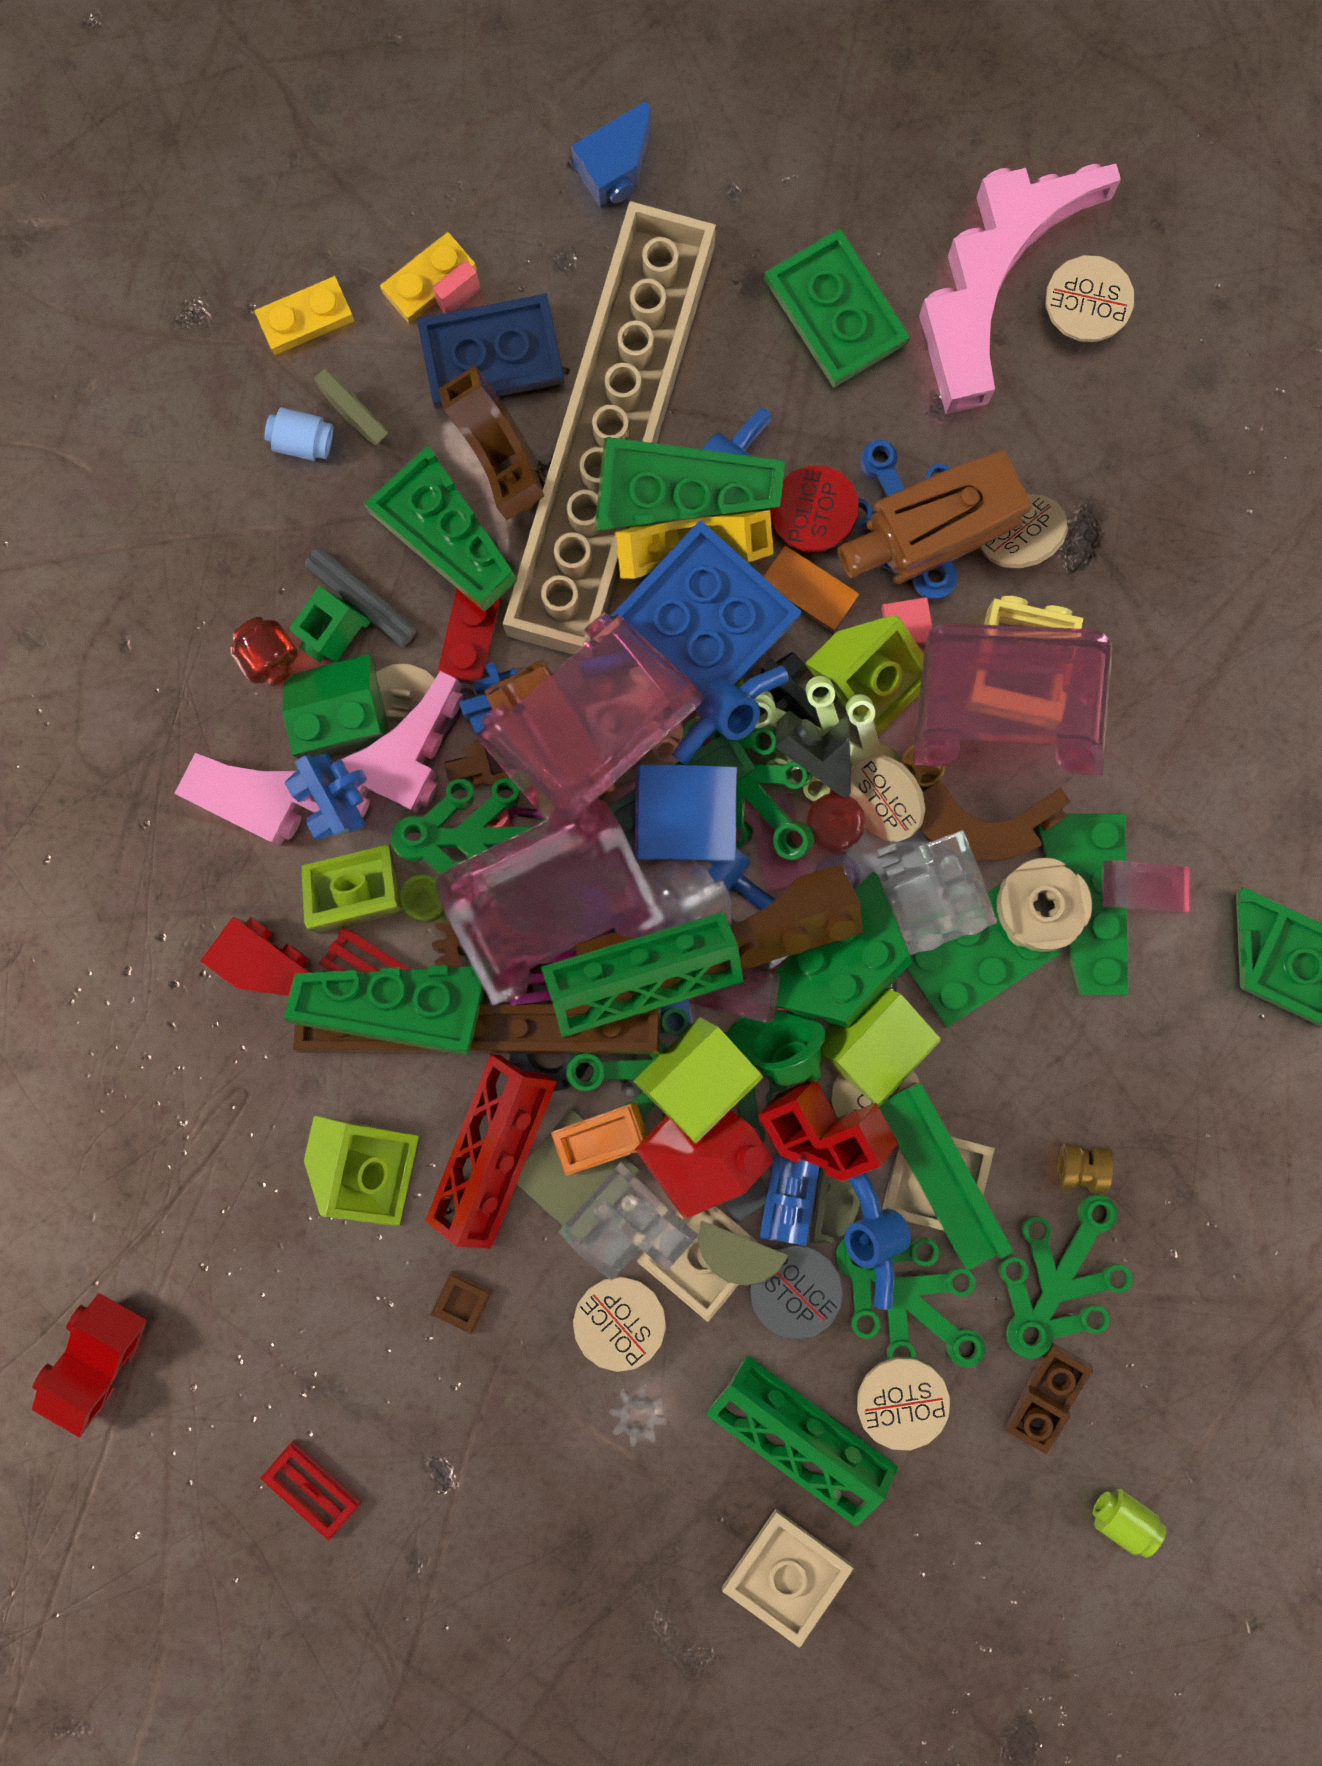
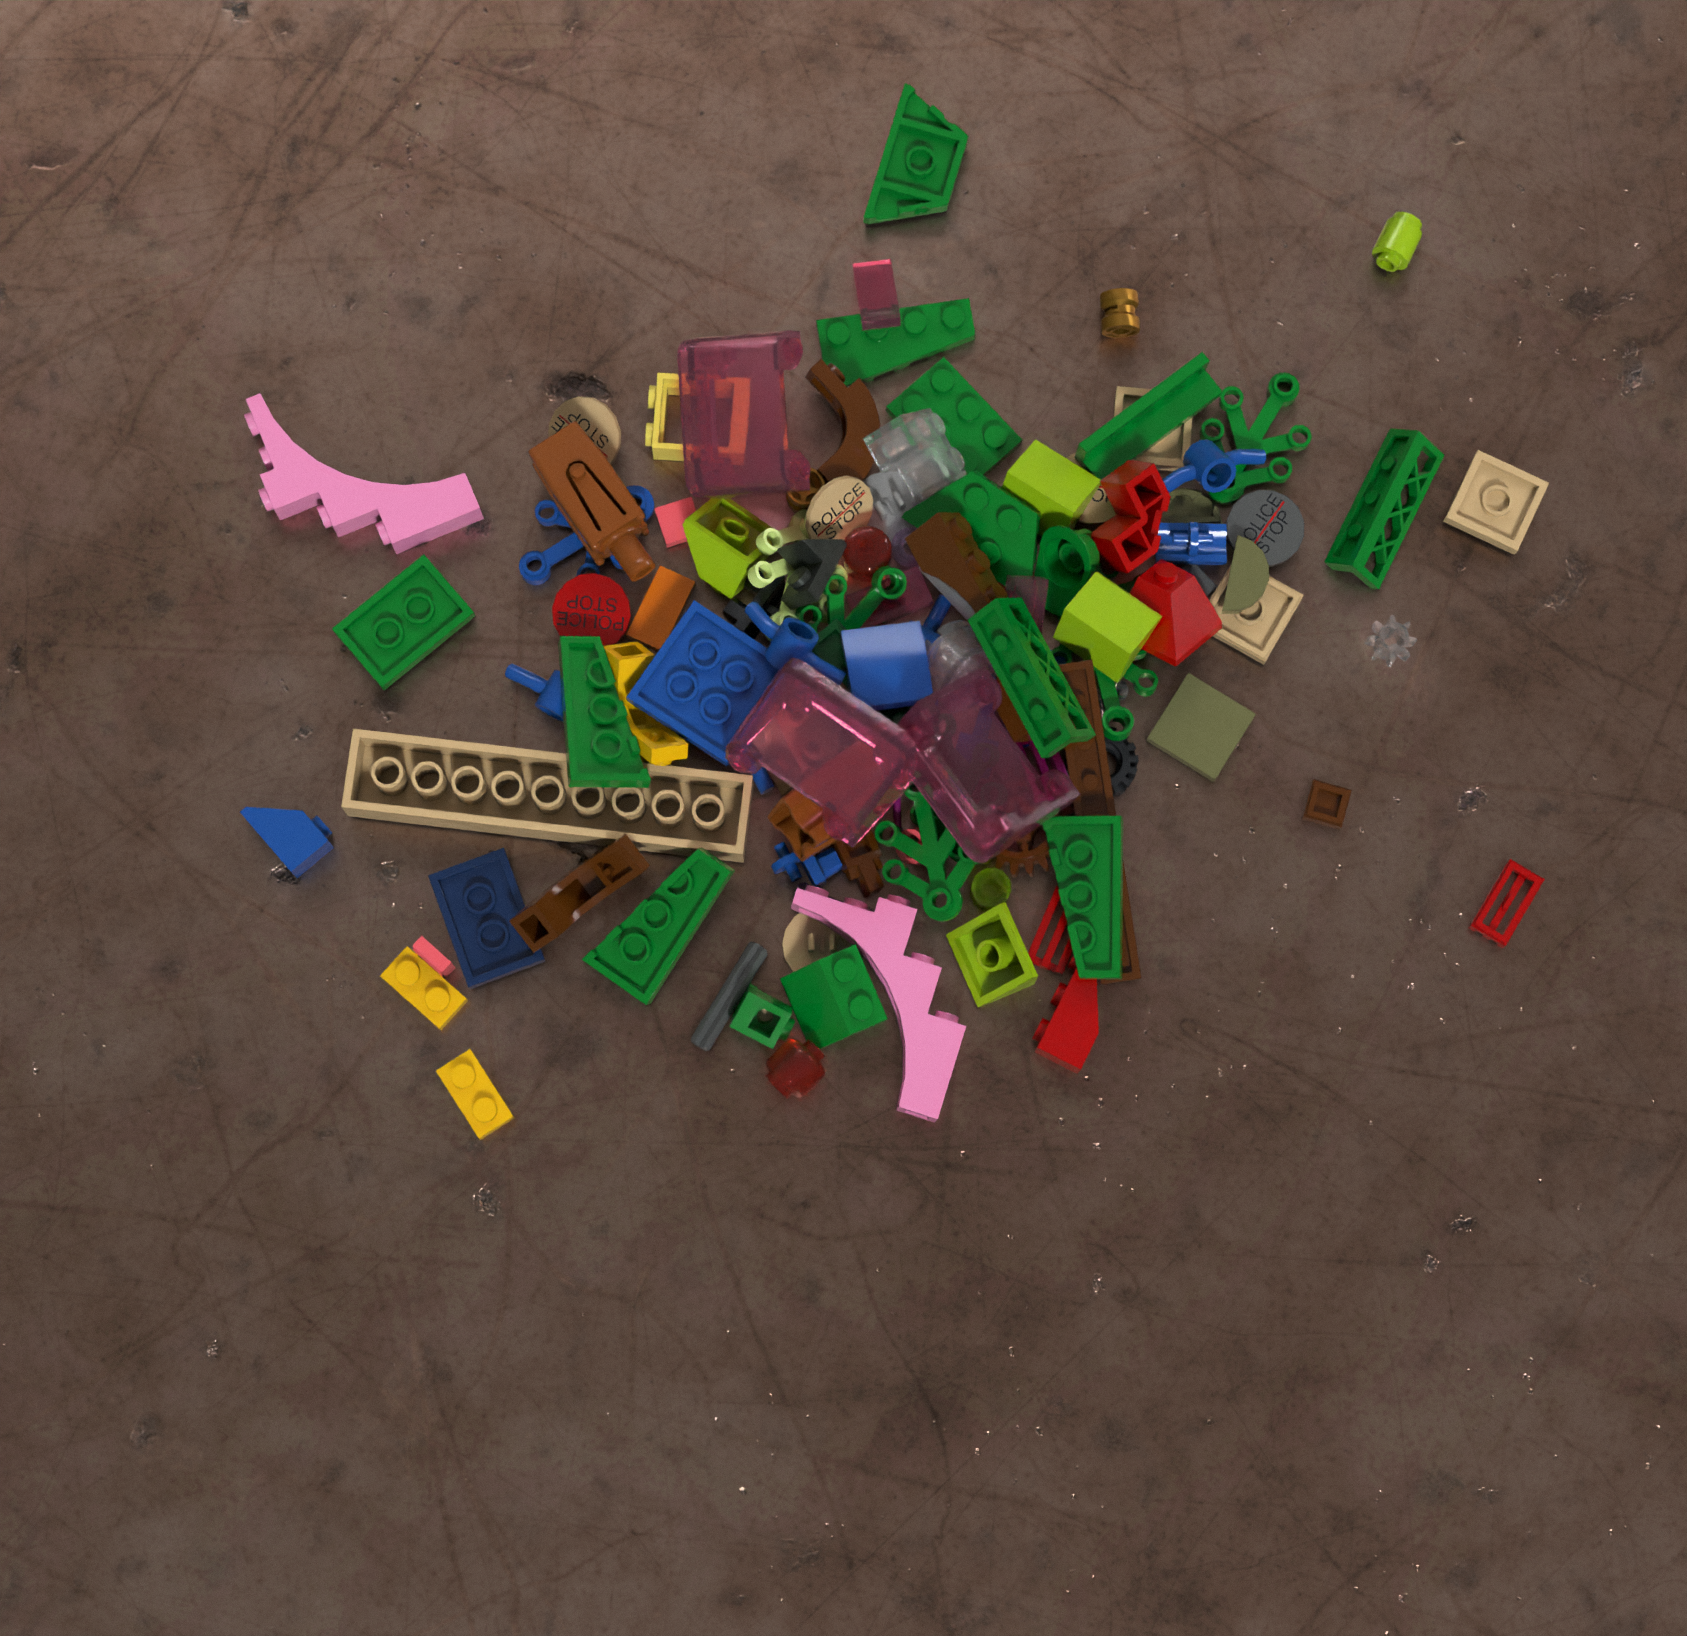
camera: 105 degrees left, 5 degrees down
red brick [32,1293,147,1438] -> none
light blue brick [265,407,333,461] -> none
blue hips [285,753,367,840] -> none
lime slope [304,1115,419,1226] -> none
olive tile [313,368,388,445] -> none
red fence [425,1054,557,1249] -> none
red plate [437,588,502,685] -> none
orange tile [551,1102,648,1176] -> none
clear brick [558,1162,699,1280] -> none
tan piece [573,1277,666,1372] -> none
tan piece [857,1357,950,1451] -> none
tan plate [997,858,1092,952] -> none
green plant [998,1194,1133,1359] -> none
reddish brown slope [1005,1342,1093,1455] -> none
tan piece [1046,255,1134,342] -> none

